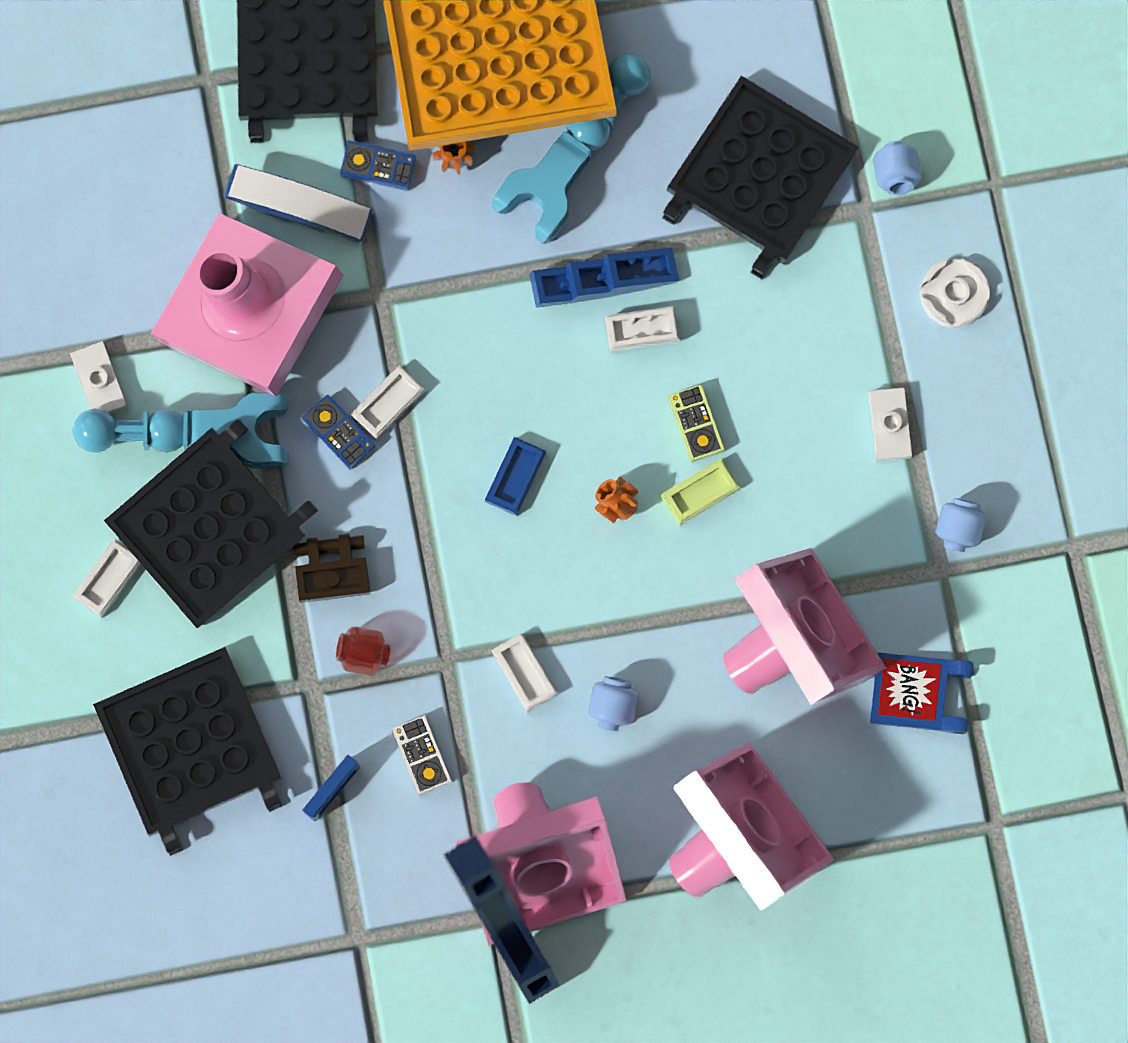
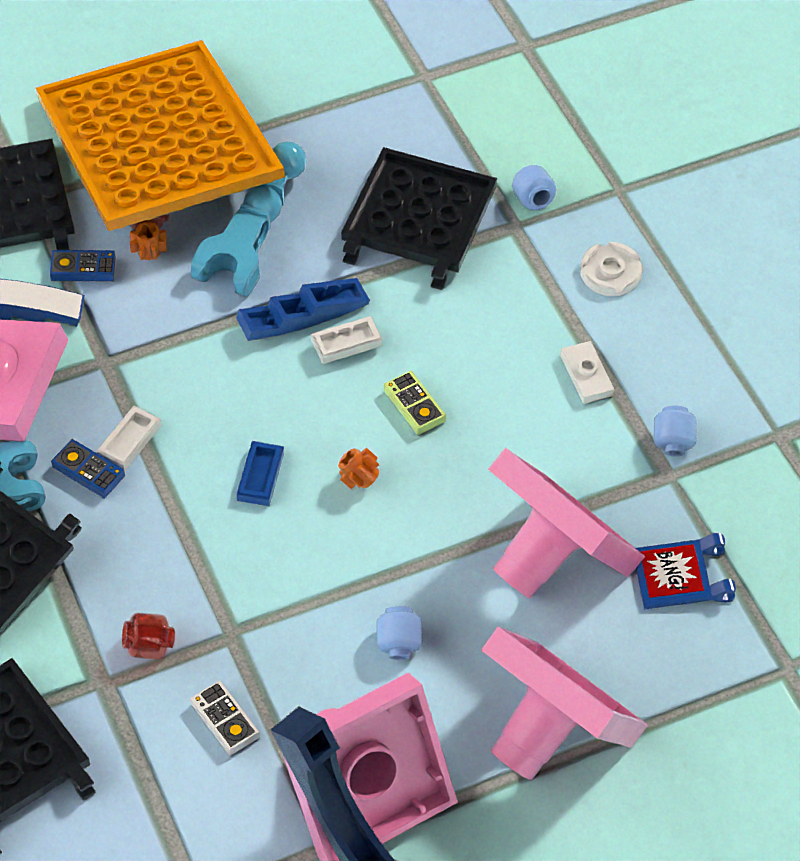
camera: 15 degrees left, 25 degrees down
dark brown plate [293,533,371,603] -> none
blue tile [302,755,360,821] -> none
white tile [491,633,558,713] -> none
yellowish green tile [661,458,740,526] -> none

